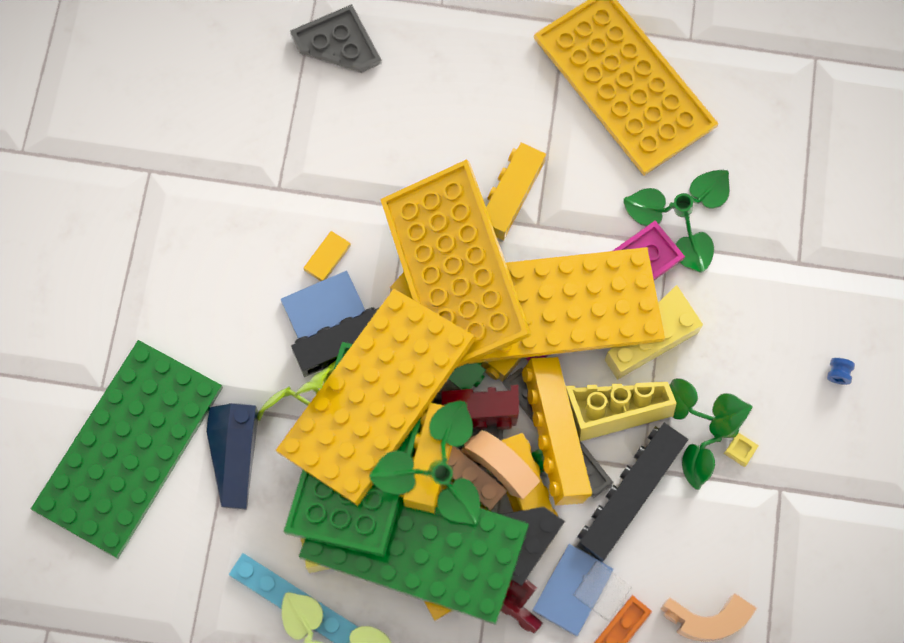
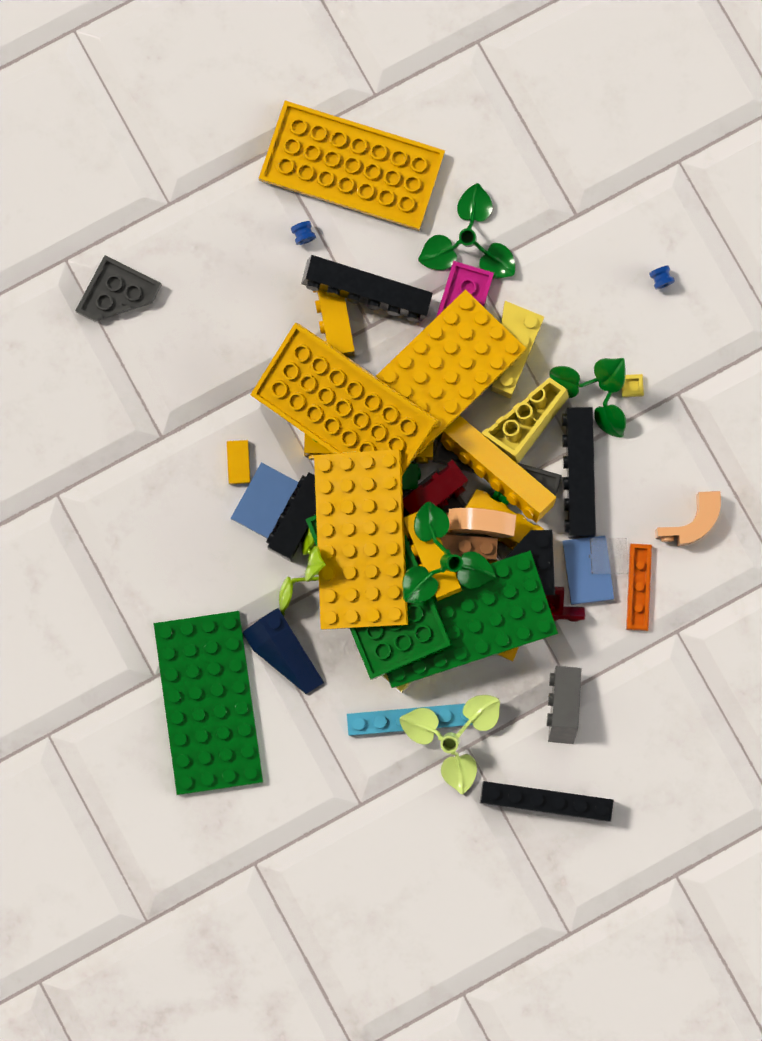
camera: 35 degrees left, 10 degrees up
none -> blue wheel [291,221,316,245]
none -> black brick [301,255,433,322]

